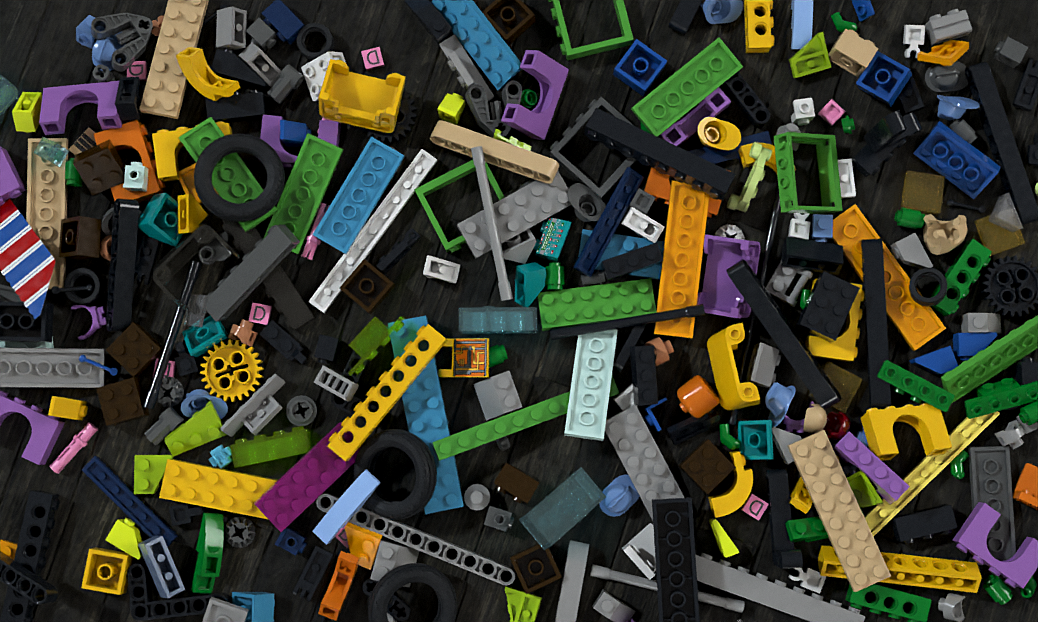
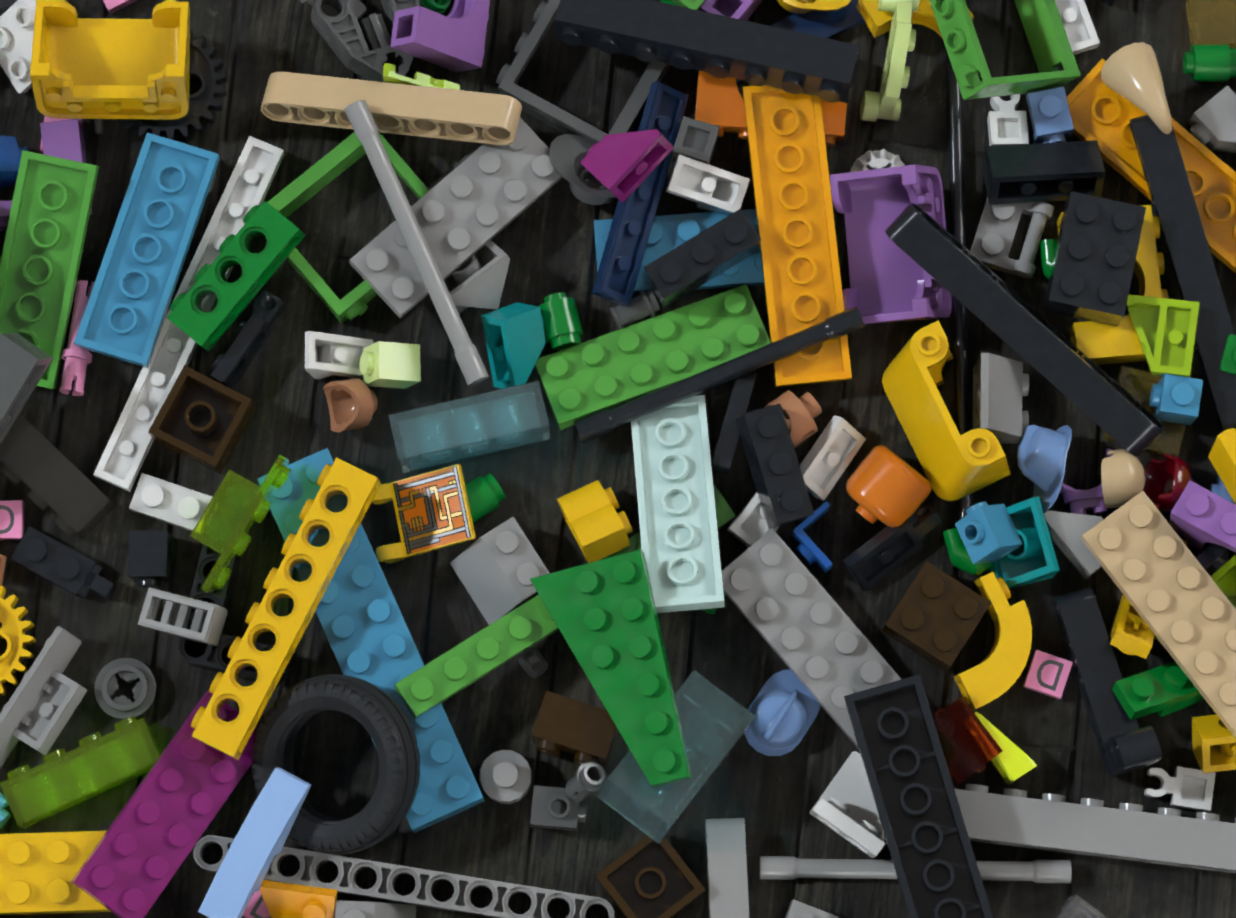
camera: 15 degrees left, 5 degrees down
neon yellow slope [438,93,466,125] -> none
teal slope [533,217,571,262] -> none
none -> white plate [129,473,214,535]
none -> green brick [167,201,306,352]
none -> nougat piece [323,378,378,432]
none -> yellowish green brick [359,341,421,389]
none -> green wing [530,549,692,788]
none -> yellow brick [557,480,633,563]
none -> dark grey pin [565,762,606,802]
none -> magenta slope [580,129,674,203]
none -> white plate [800,415,866,500]
none -> clear red piece [933,696,1003,784]
none -> dark azure brick [955,501,1023,564]
none -> tan hat [1101,42,1172,134]
none -> lime wing [1126,295,1200,378]
none -> dark azure brick [1150,374,1203,426]

